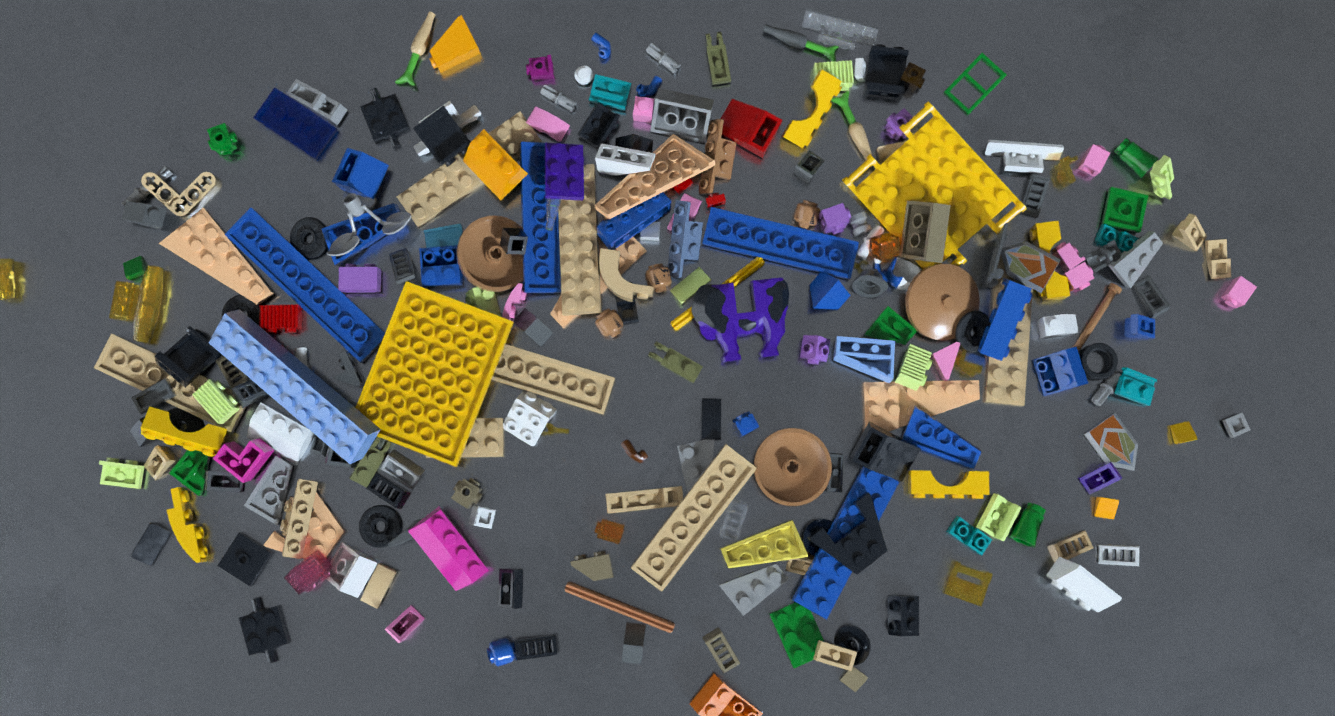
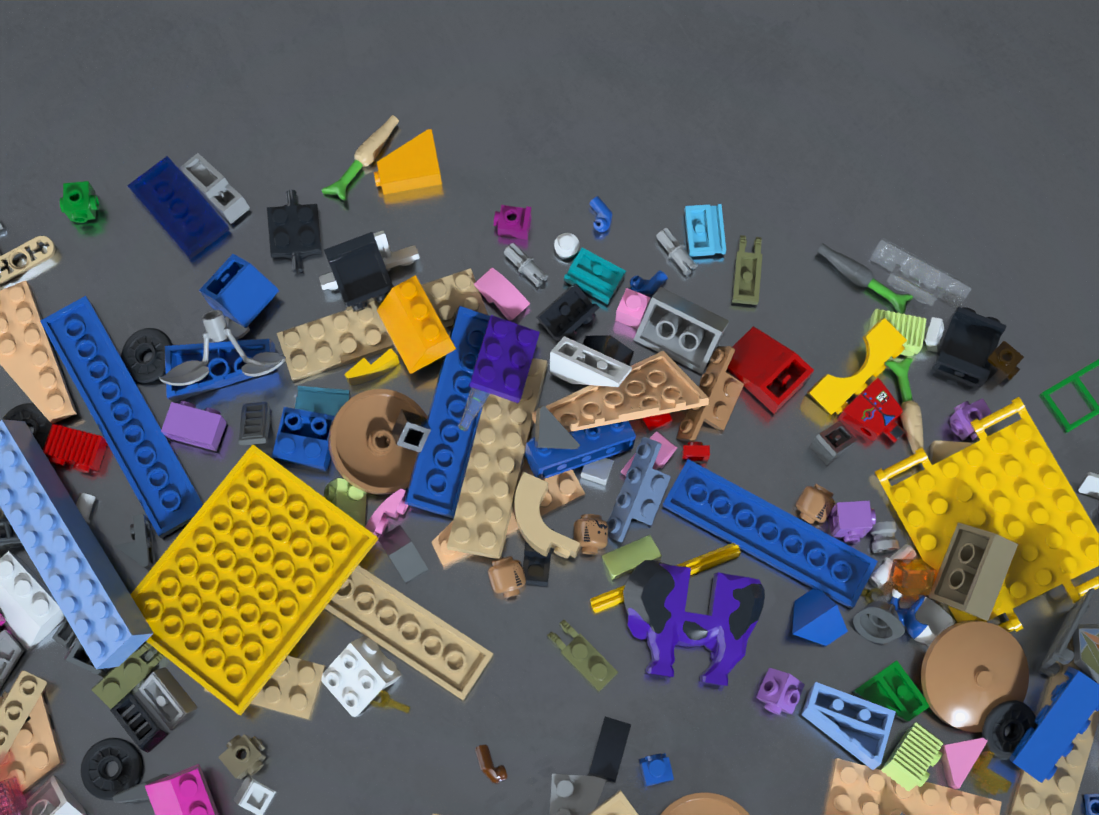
camera: 15 degrees right, 10 degrees down
none -> yellow slope [344,348,400,385]
none -> dark grey slope [535,405,581,449]
none -> medium azure plate [684,204,726,256]
none -> red torso [839,377,905,443]

